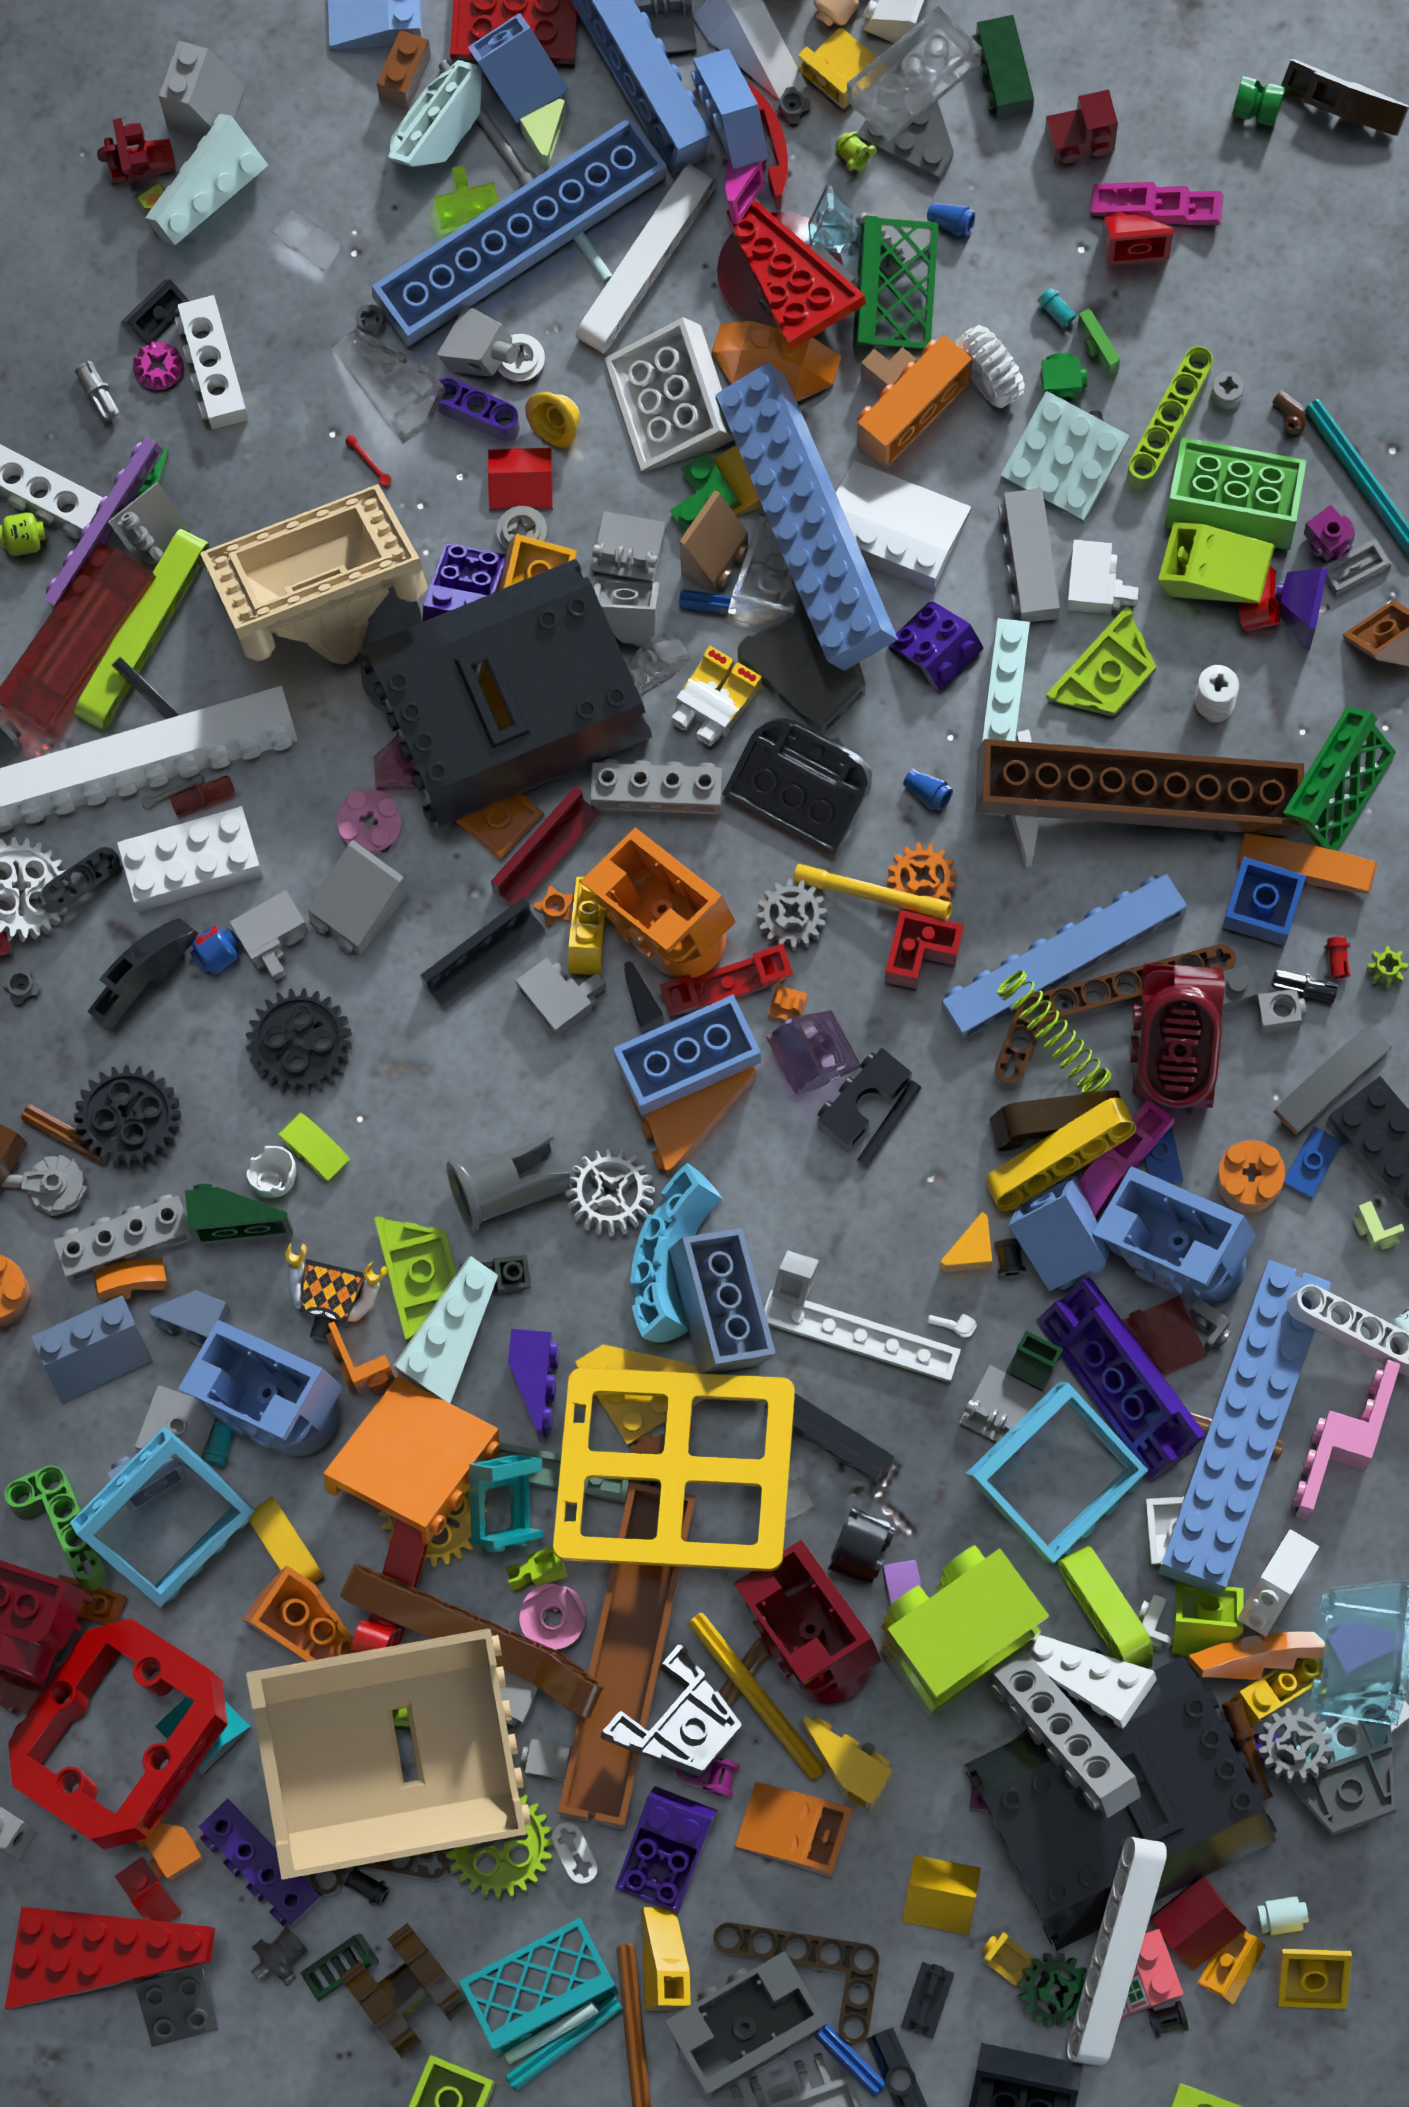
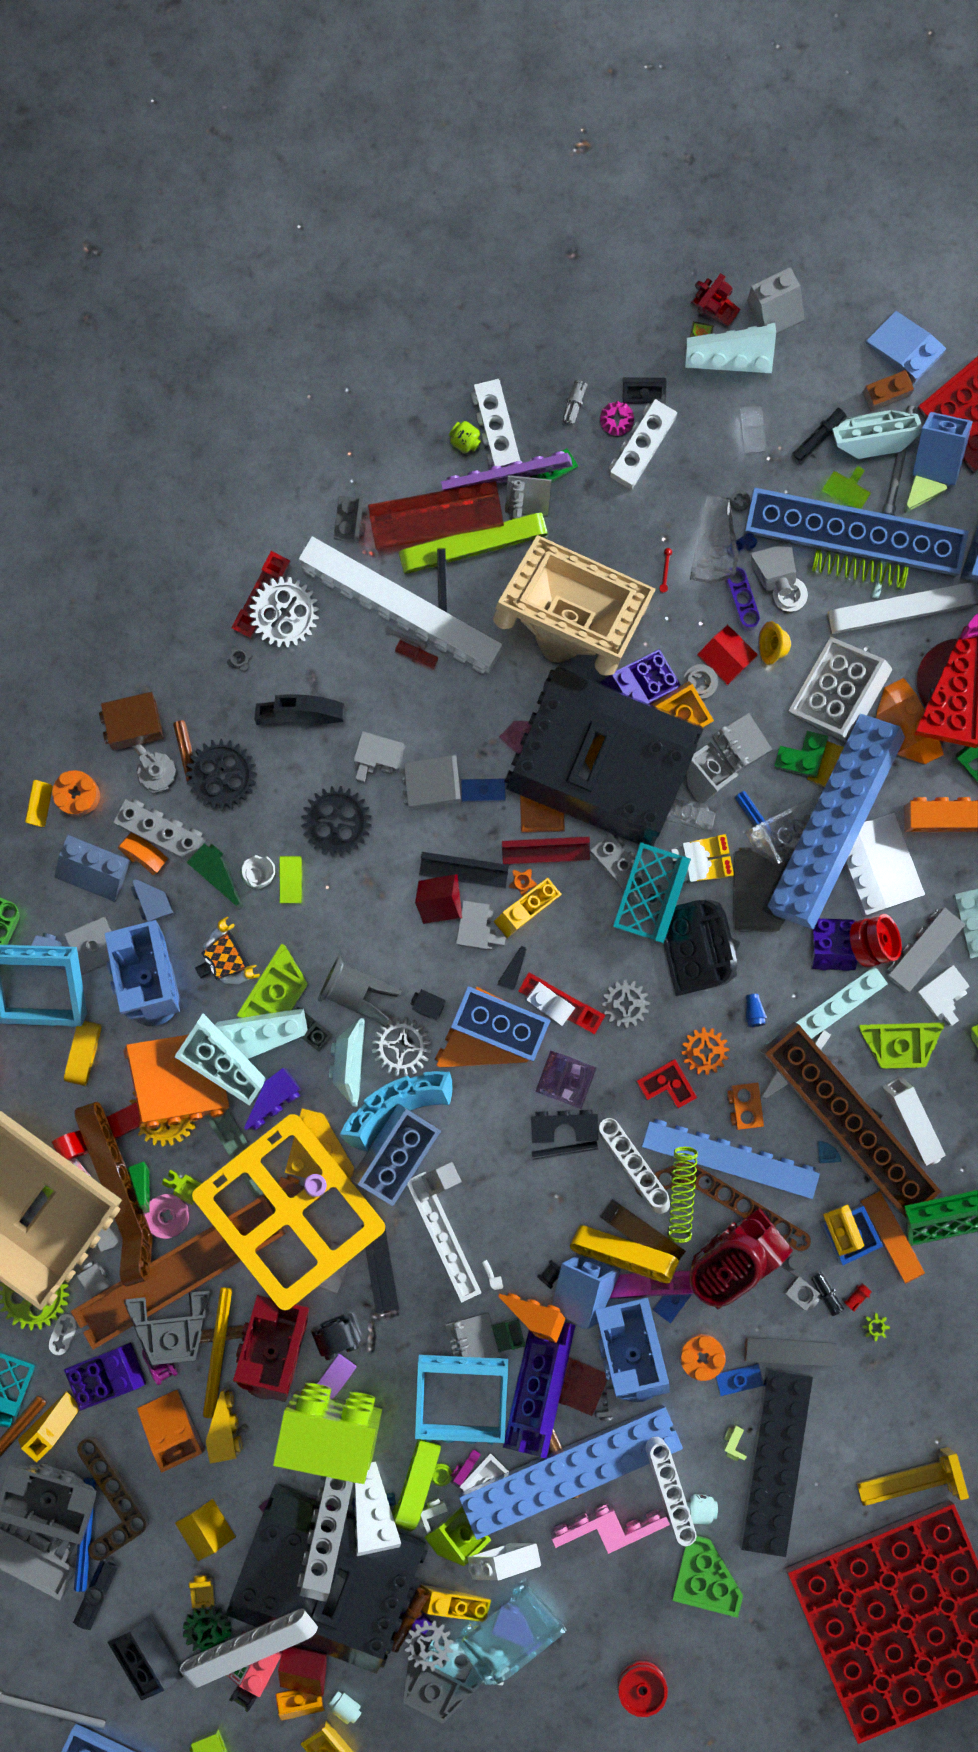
camera: 45 degrees right, 10 degrees up
black beam [38,847,120,913] -> none
white brick [117,806,263,913] -> none
blue head [190,926,240,974] -> none
teal pin [202,1422,234,1467] -> none
orange wedge [242,1565,354,1662] -> none
orange bracket [326,1322,395,1397] -> none
bright pink plate [336,789,402,855] -> none
teal window [469,1454,544,1552] -> none
orange brick [580,827,736,978] -> none
medium nougat slope [679,491,750,594] -> none
orange tile [768,985,808,1027] -> none
yellow piece [794,864,952,921] -> none
medium nougat piece [861,347,917,393] -> none
black hinge [901,1962,955,2039] -> none
light orange slope [940,1211,992,1272] -> none
orange slope [1187,1632,1330,1680] -> none
white piece [1195,665,1239,723] -> none
none -> green slope [128,1162,150,1214]
none -> light aqua wedge [175,1014,266,1106]
none -> lavender tile [304,1174,327,1197]
none -> light aqua wedge [329,1018,366,1107]
none -> black brick [410,989,446,1021]
none -> dark red slope [415,874,462,924]
none -> lime plate [431,1463,452,1486]
none -> magenta plate [451,1450,481,1488]
none -> blue plate [461,778,506,802]
none -> orange slope [498,1293,566,1343]
none -> white plate [526,982,575,1026]
none -> white beam [599,1118,670,1214]
none -> teal fence [613,843,691,943]
none -> clear blue arm [726,533,758,557]
none -> orange brick [727,1082,764,1130]
none -> black pin [792,407,847,463]
none -> lime piece [812,549,909,589]
none -> dark azure tile [817,1141,842,1163]
none -> yellow slope [823,1205,864,1256]
none -> red wheel [850,914,902,968]
none -> white slope [882,1076,946,1166]

